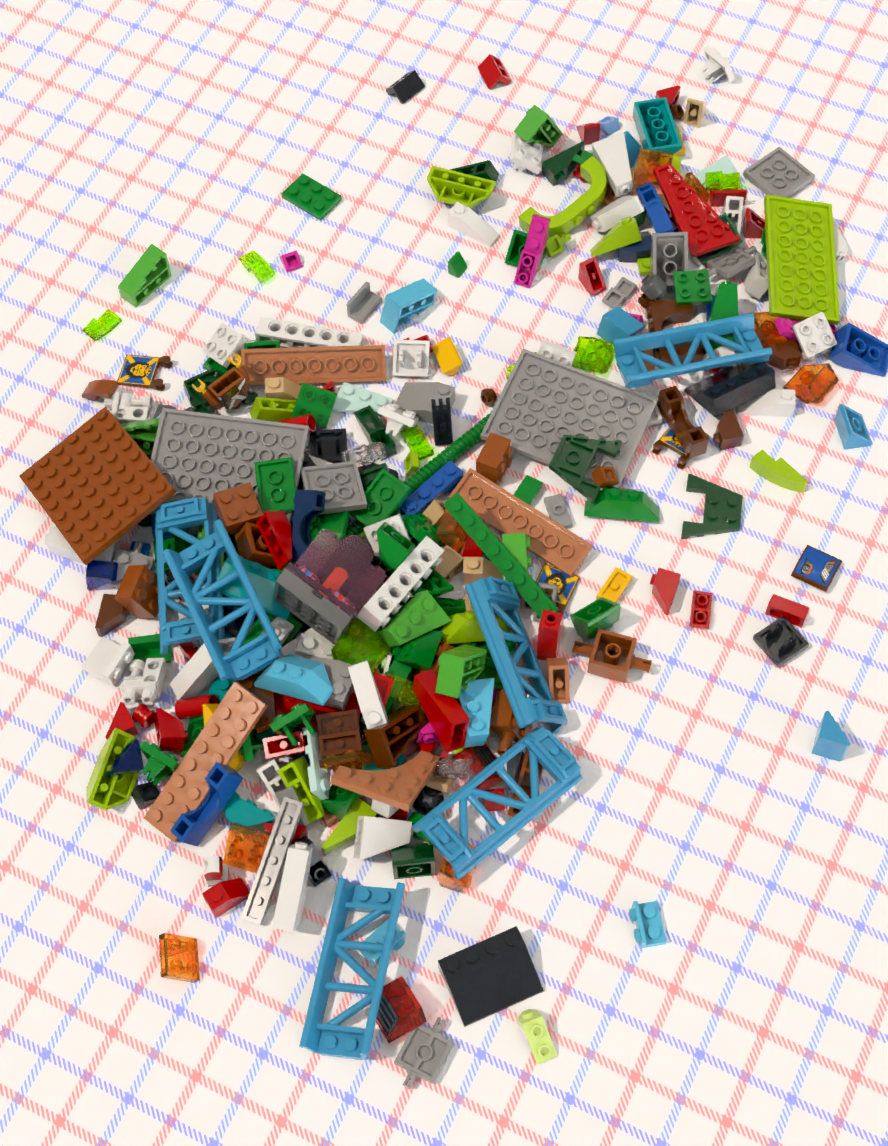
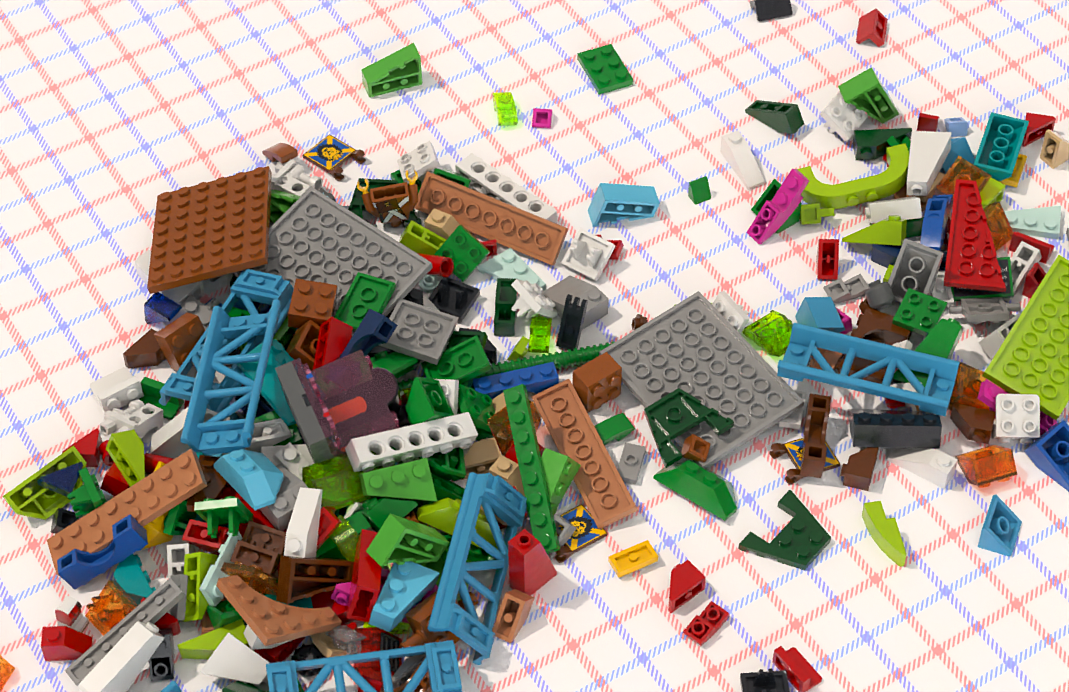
camera: 30 degrees right, 10 degrees down
clear neon green slope [82,308,122,341] -> none
clear brick [342,442,386,466] -> none
light grey panel [346,281,382,324] -> none
lime wedge [427,166,496,208] -> none
yellow slope [432,337,463,375] -> none
green slope [570,597,621,640] -> none
dark orange brick [572,629,652,683] -> none
reddish brown plate [670,104,684,121] -> none
clear neon green slope [705,171,741,191] -> none
slope [791,545,842,592] -> none
none -> lime slope [106,430,145,487]

